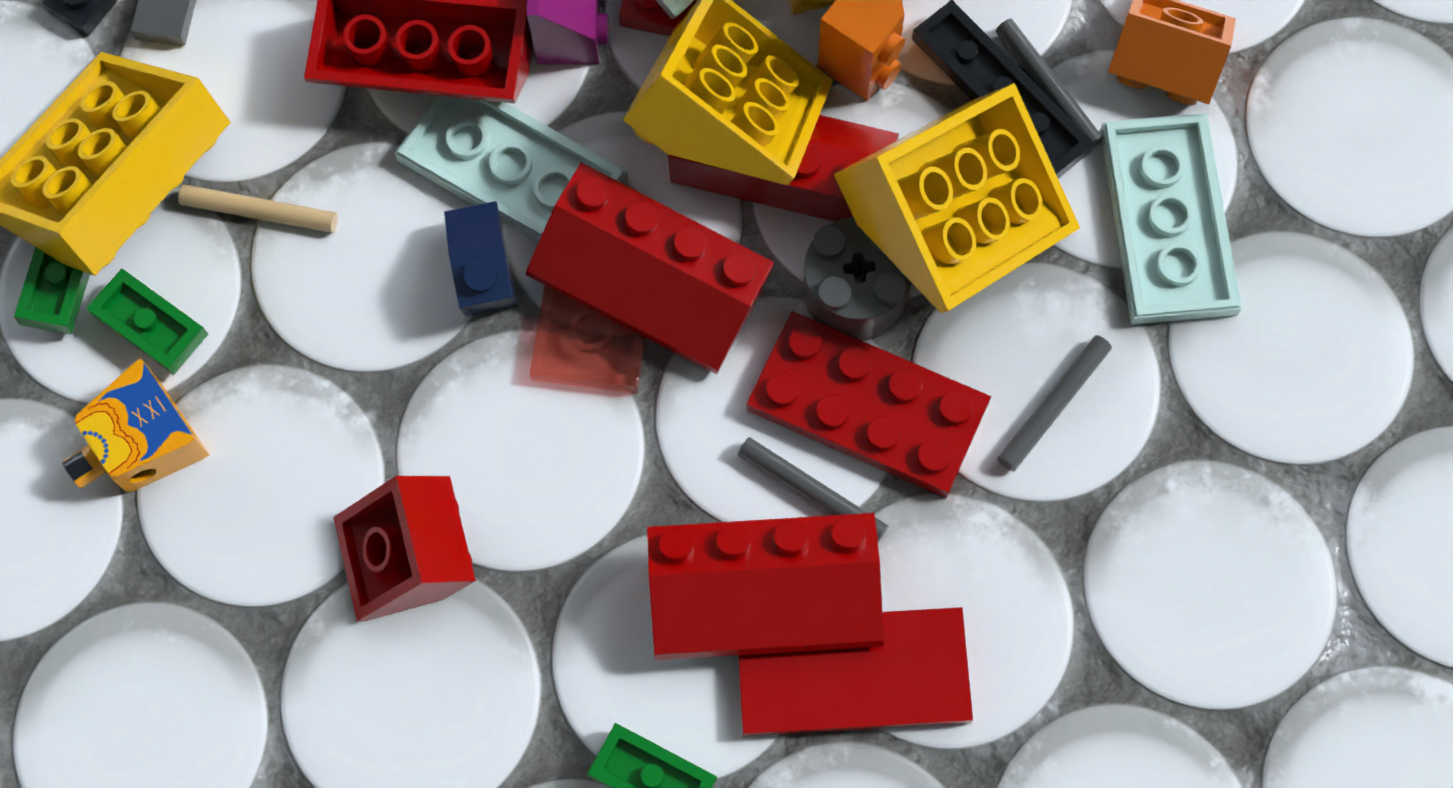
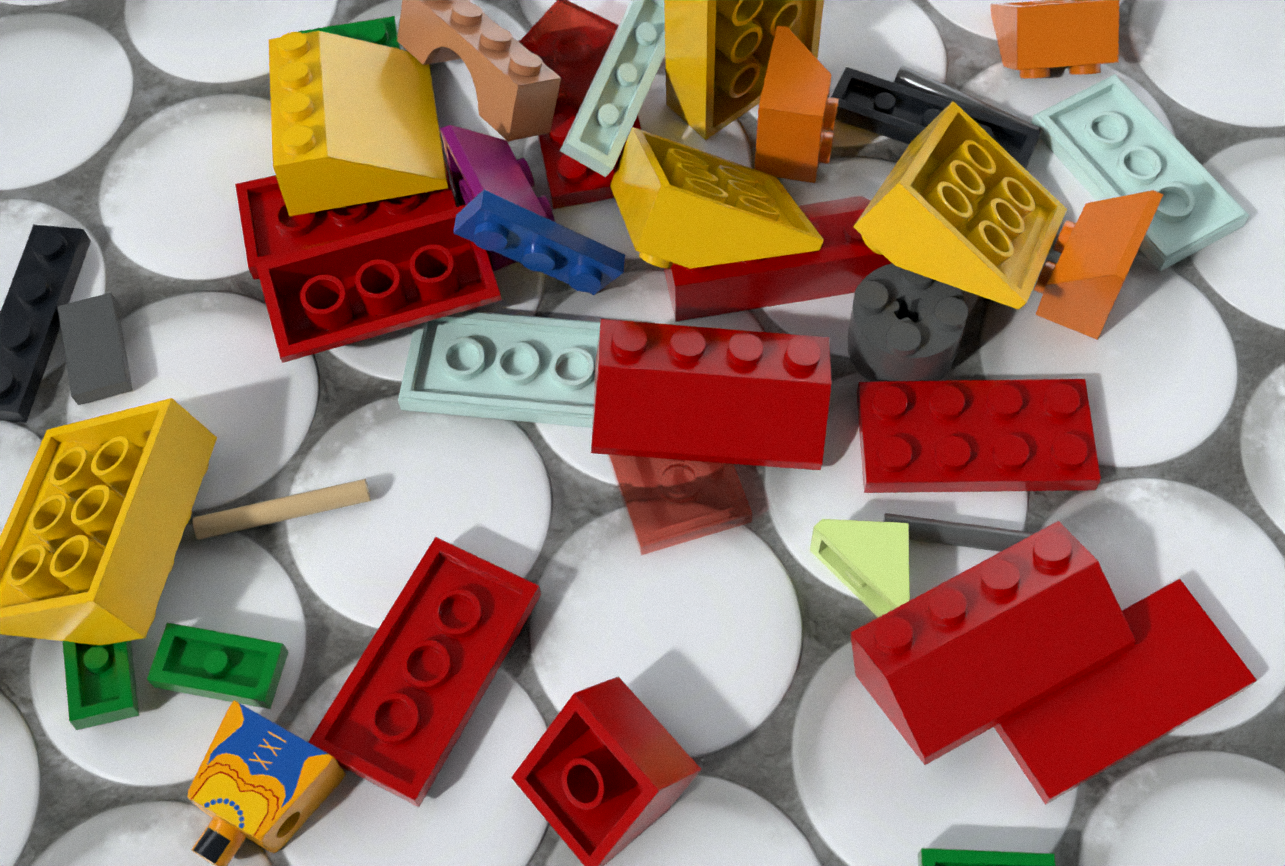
camera: 25 degrees left, 10 degrees down
dark blue slope [444,201,518,317] -> none
dark grey bar [997,335,1112,472] -> none
none -> red plate [308,537,541,807]
none -> blue plate [453,189,625,295]
none -> yellowish green slope [810,519,910,617]
none -> orange slope [1034,190,1164,340]

